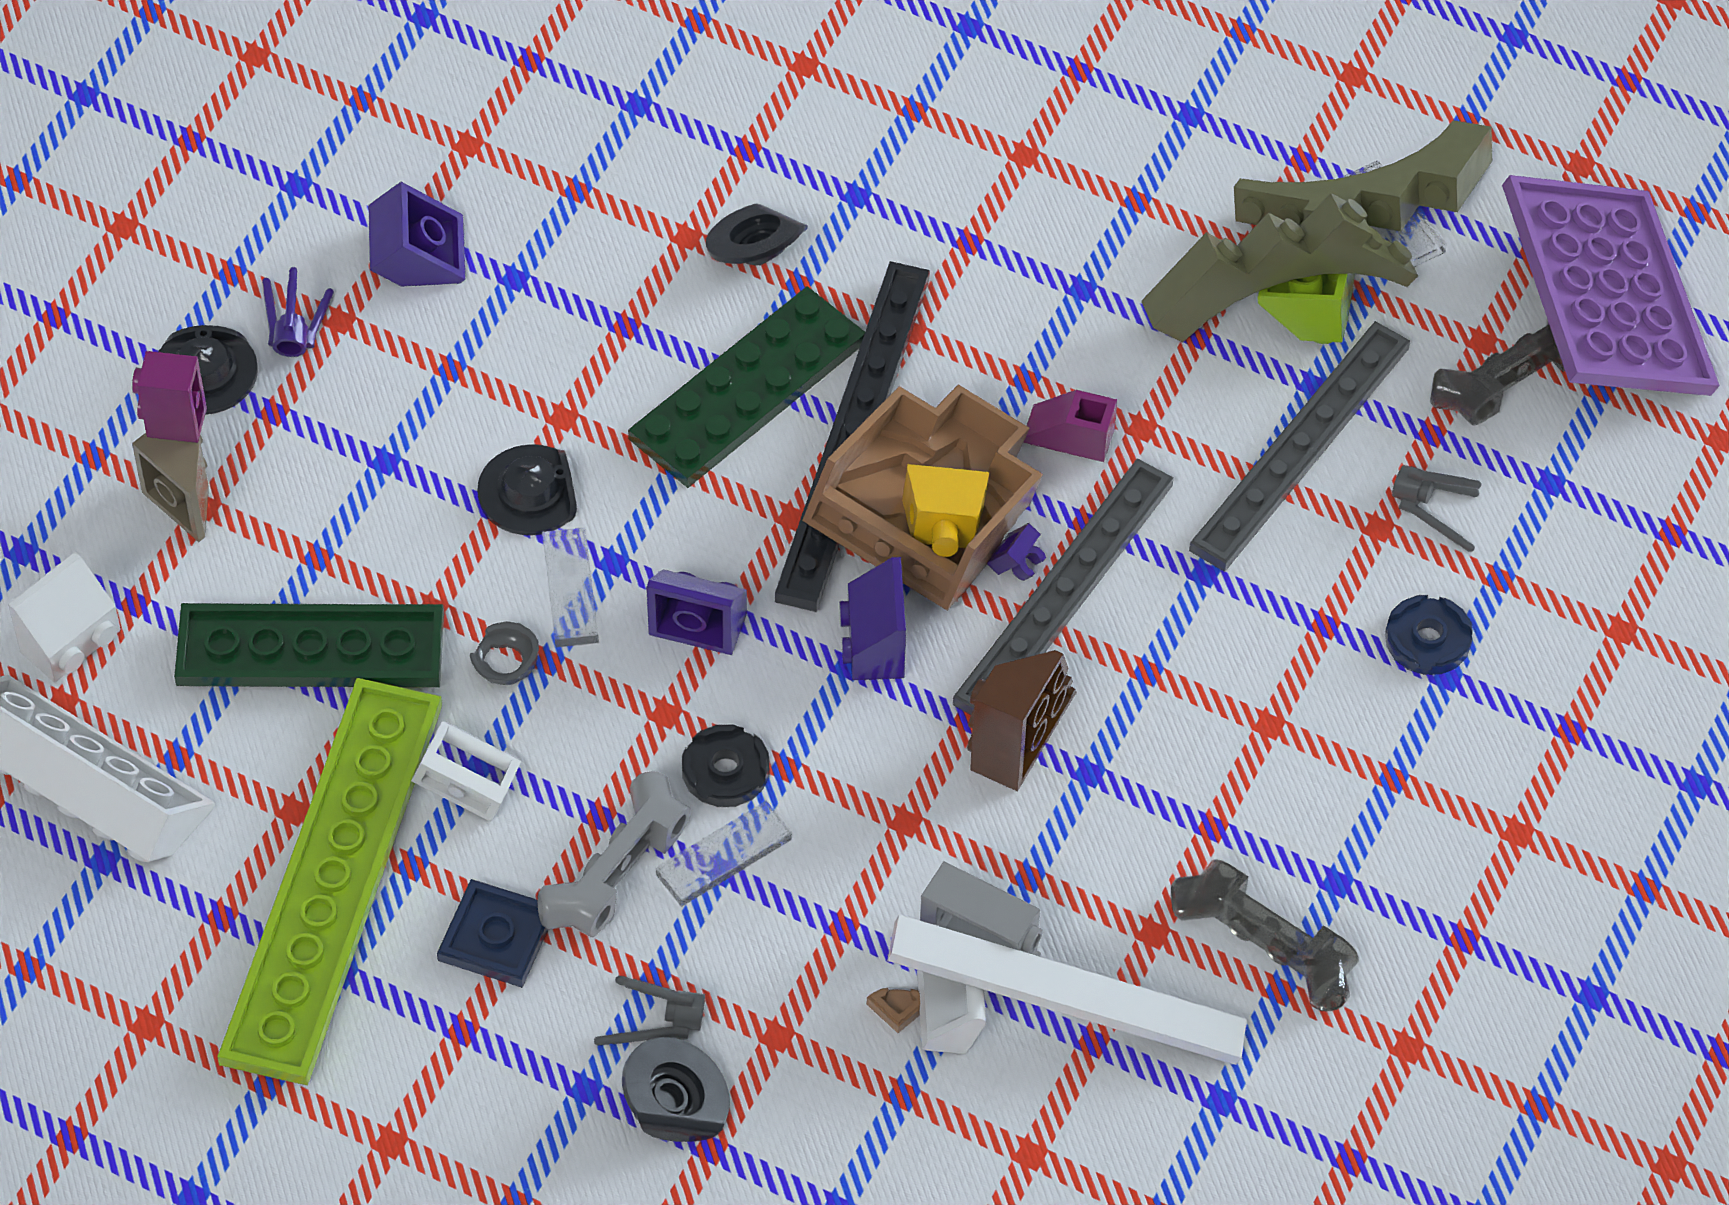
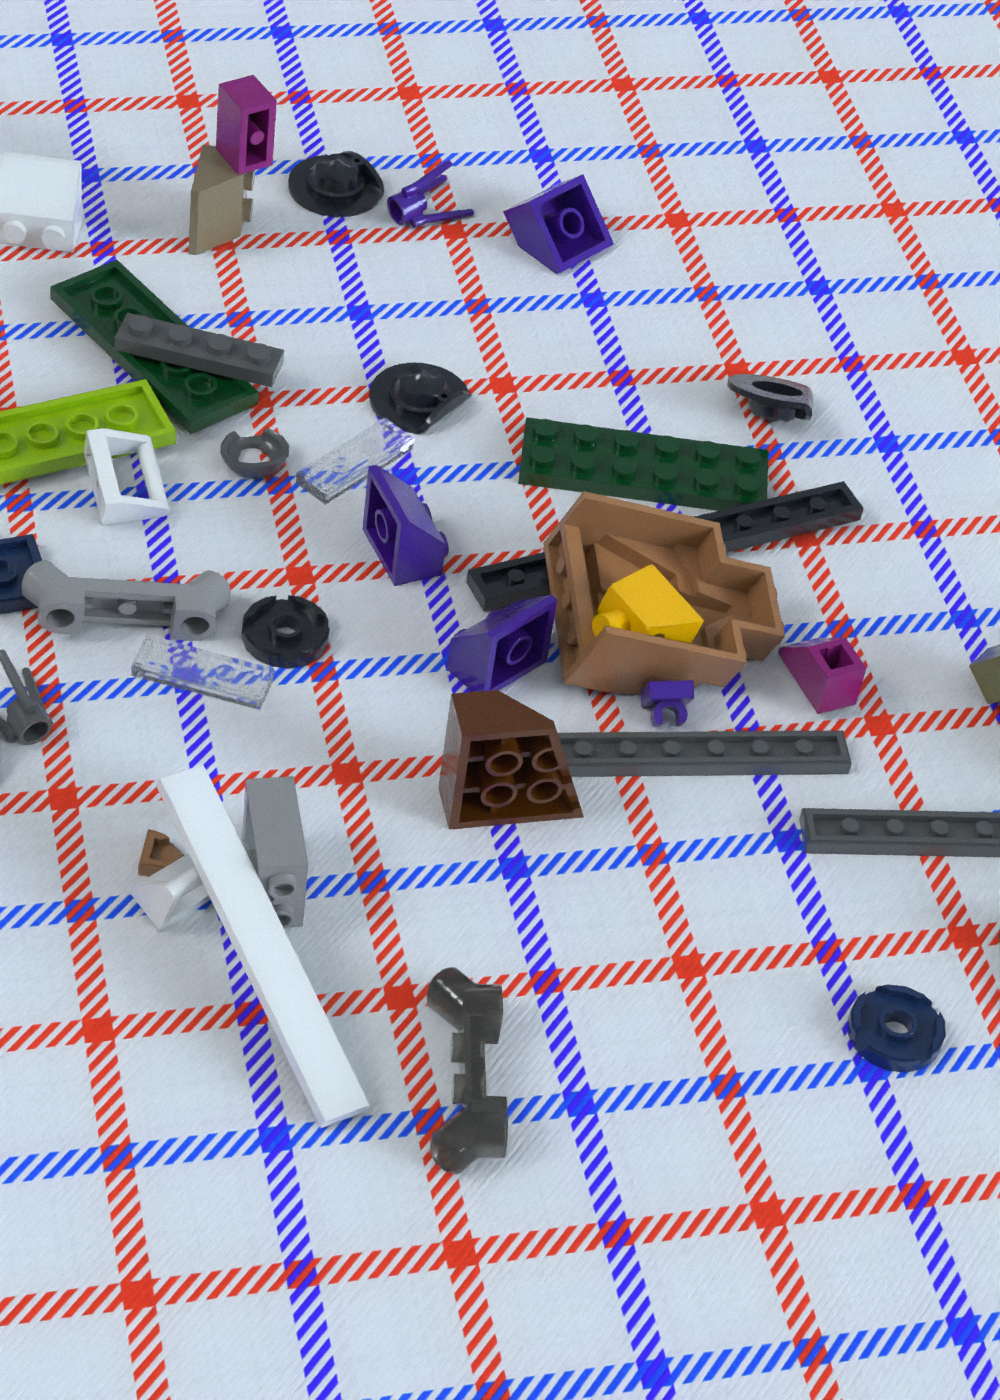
camera: 45 degrees right, 10 degrees down
none -> dark grey plate [114,313,284,387]

